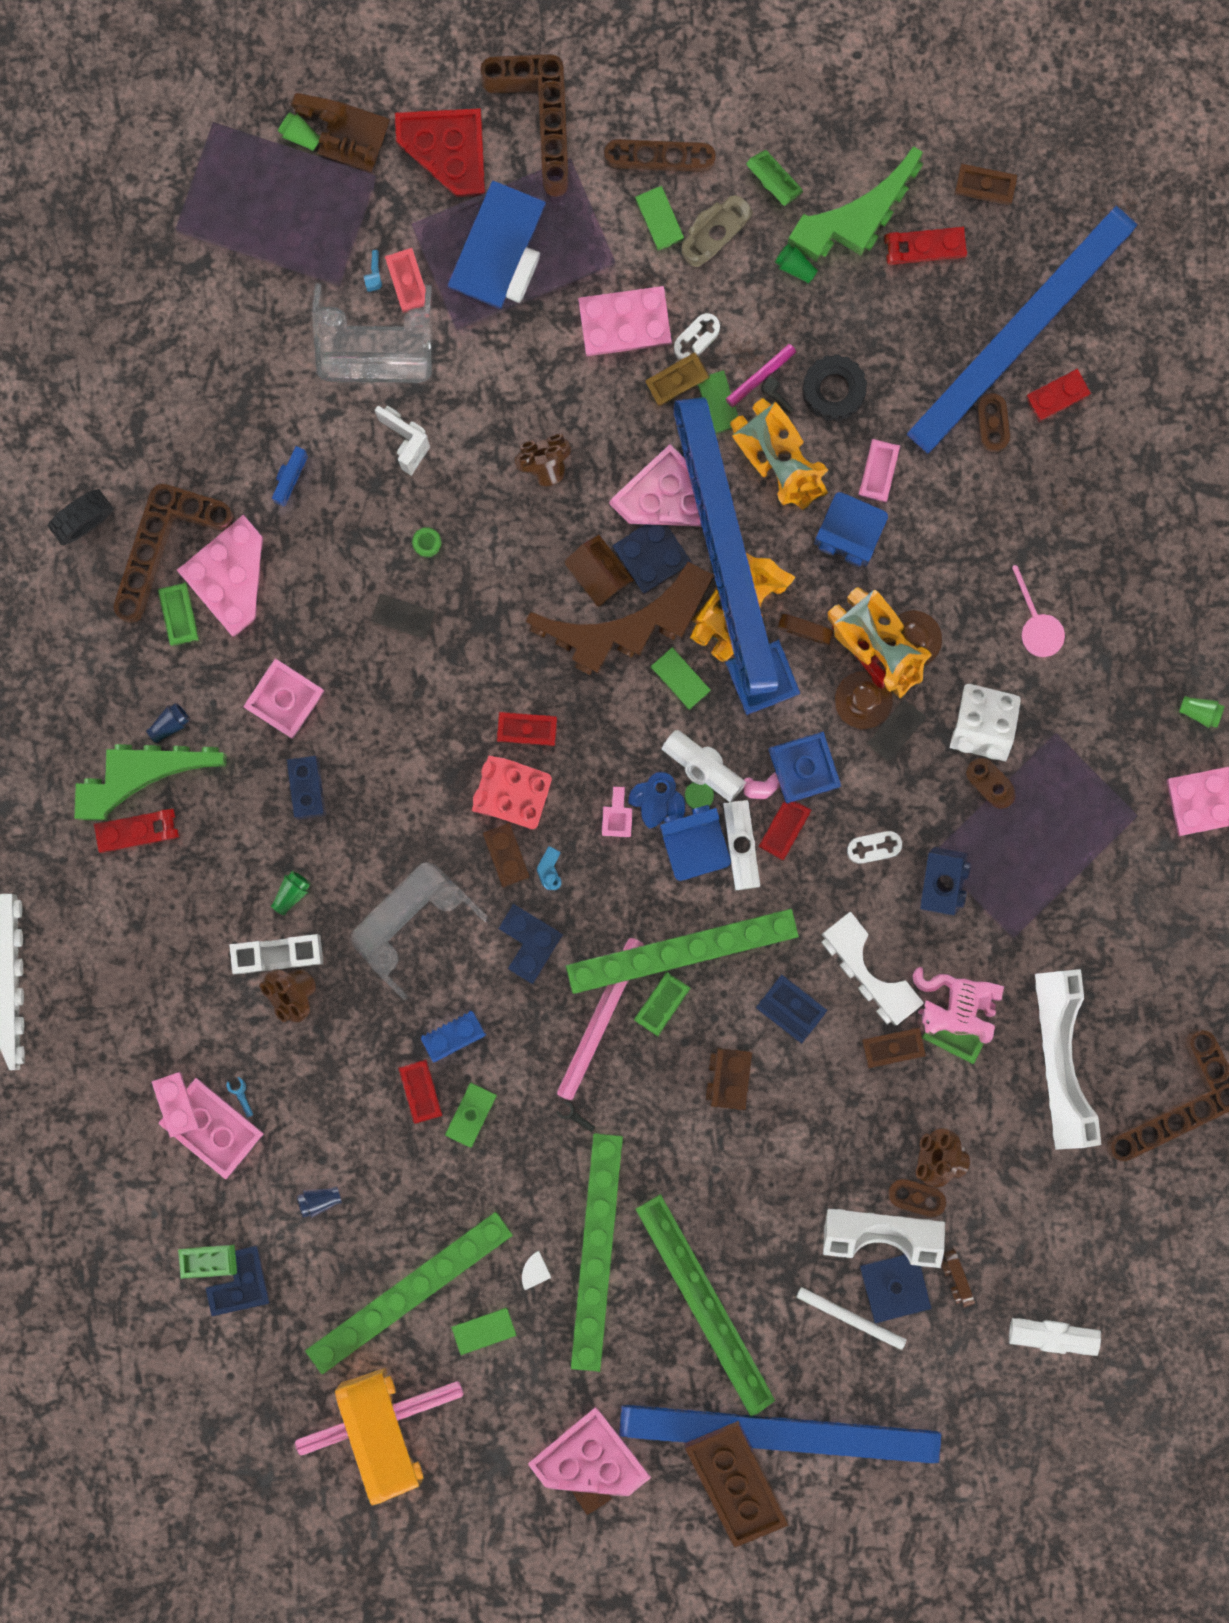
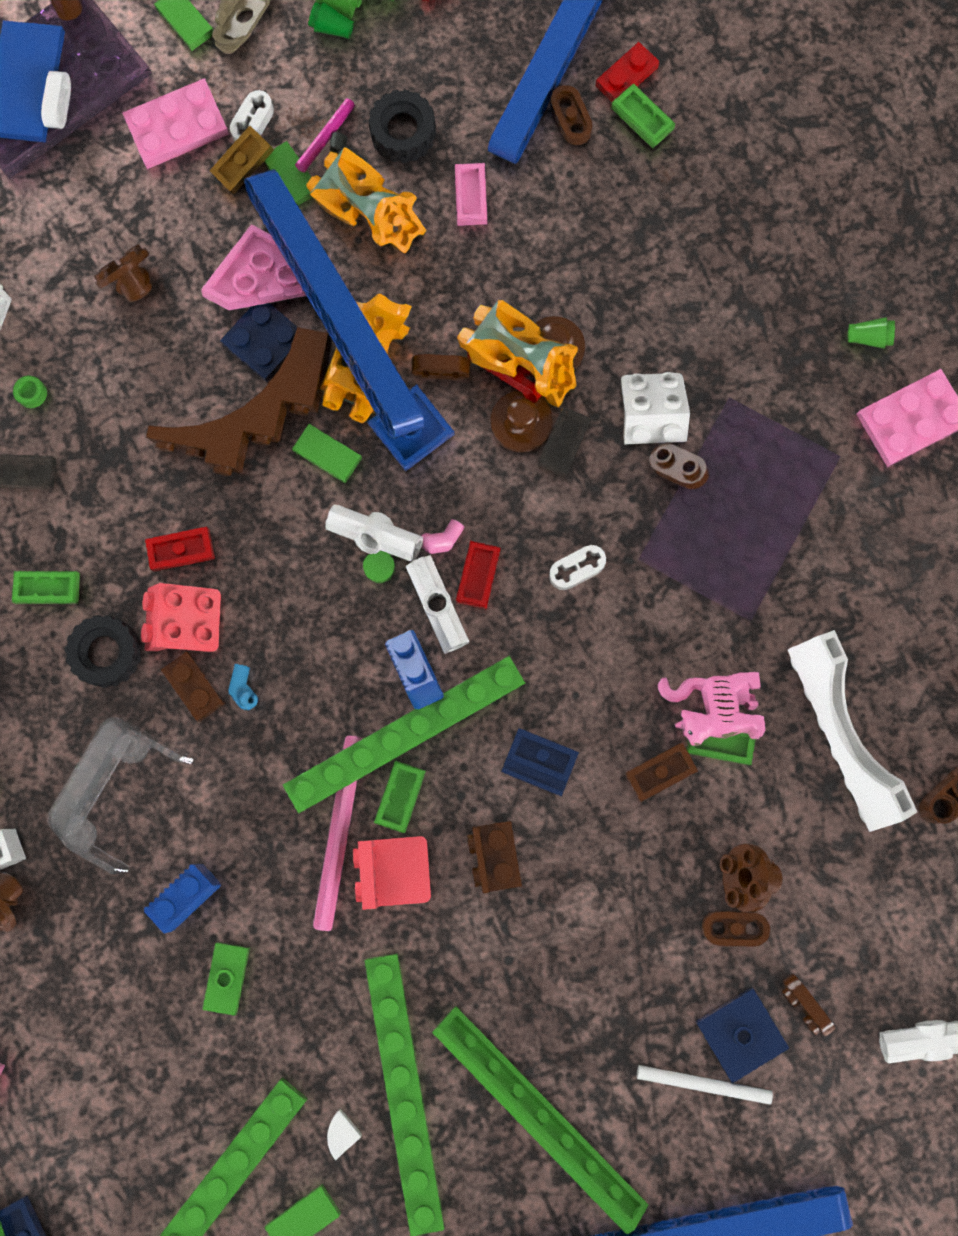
camera: 10 degrees left, 5 degrees down
dark blue cone [296,1186,342,1218] -> none
red plate [398,1059,443,1124] -> none
dark blue plate [498,904,563,984] -> none
pearl dark grey hand [557,1101,595,1133] -> none
reddish brown panel [564,535,634,607] -> none
bright pink plate [602,787,632,837] -> none
blue plate [628,772,685,828] -> none
blue bracket [660,805,731,881] -> none
blue plate [768,731,842,804] -> none
blue bracket [814,492,888,567] -> none
white arch [821,912,924,1026] -> none
white arch [823,1209,945,1268] -> none
dark blue brick [920,847,971,916] -> none
bright pink piece [1012,565,1065,657] -> none
none -> bright green plate [12,571,80,604]
none -> black tyre [65,615,142,688]
none -> coral bracket [353,836,431,910]
none -> brick [385,630,444,710]
none -> bright green plate [611,83,675,148]

